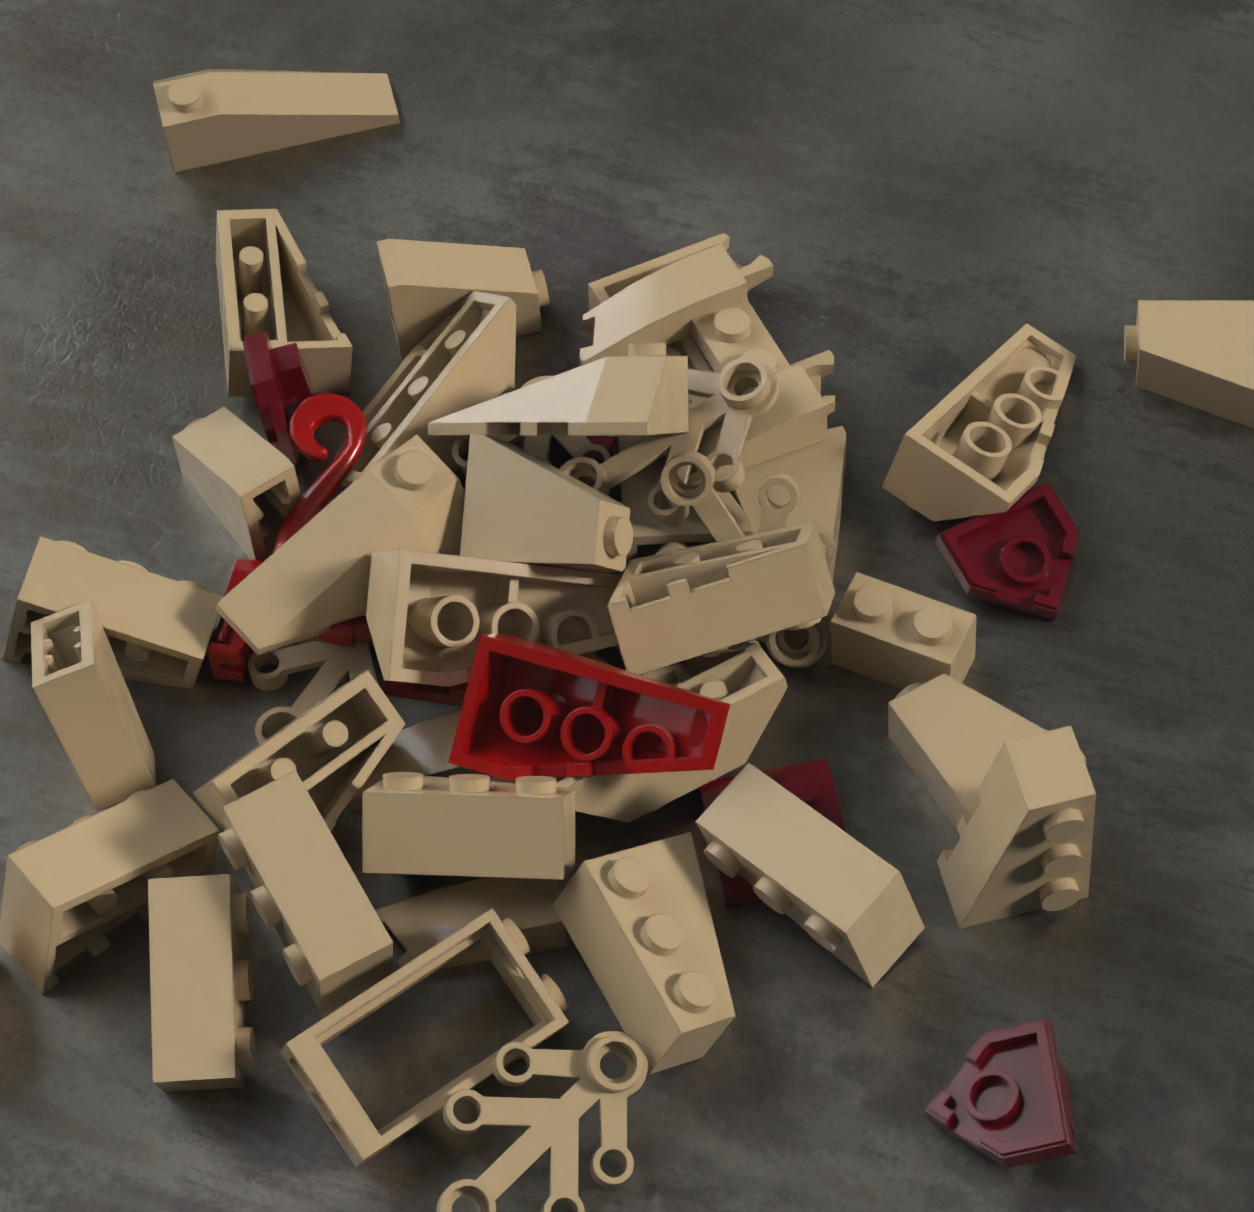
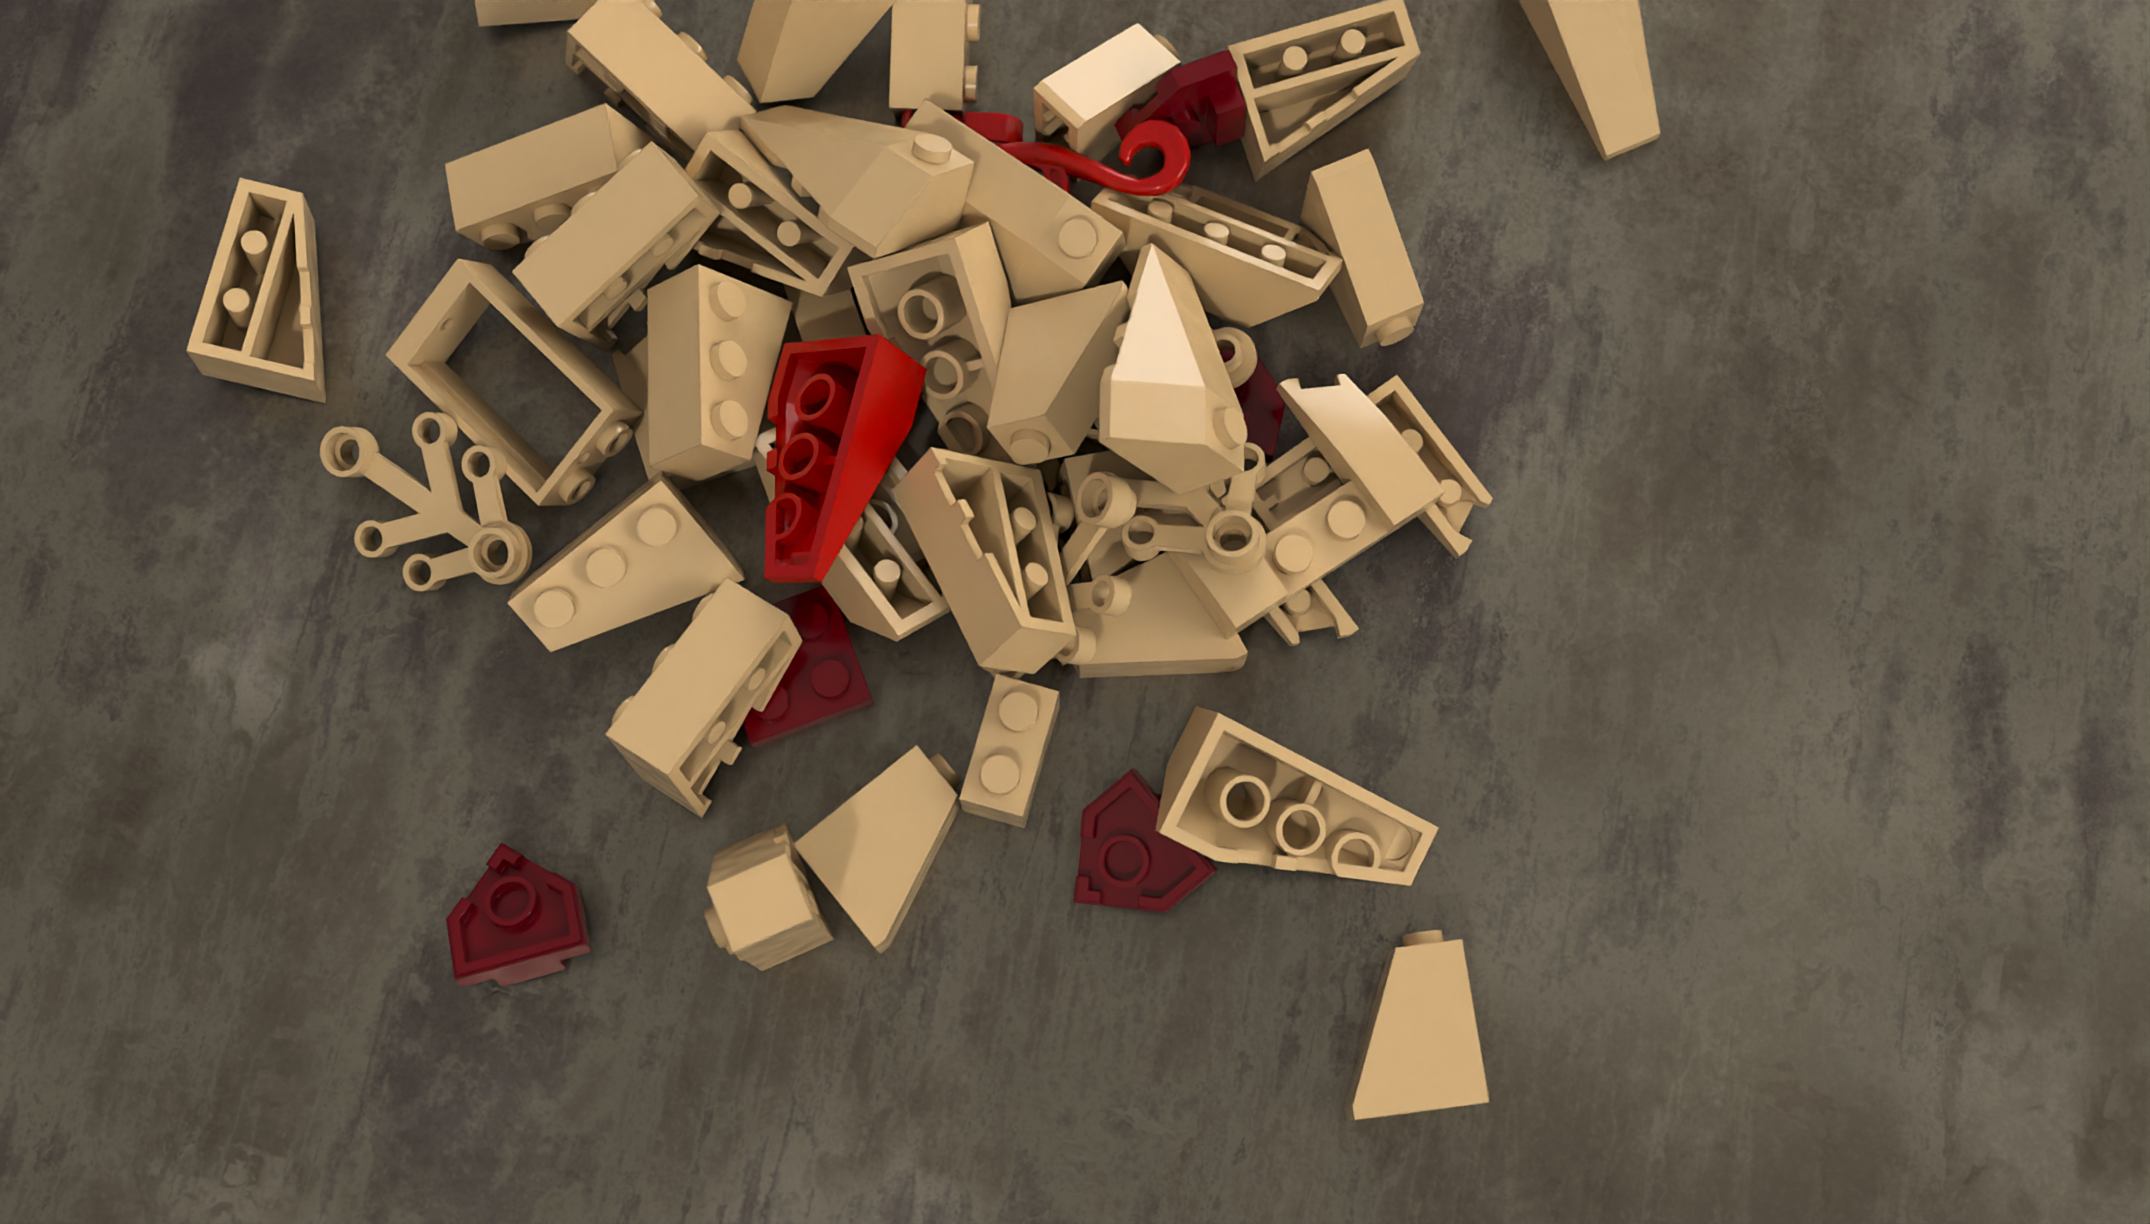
camera: 75 degrees right, 20 degrees up
none -> tan wedge [739,105,975,259]

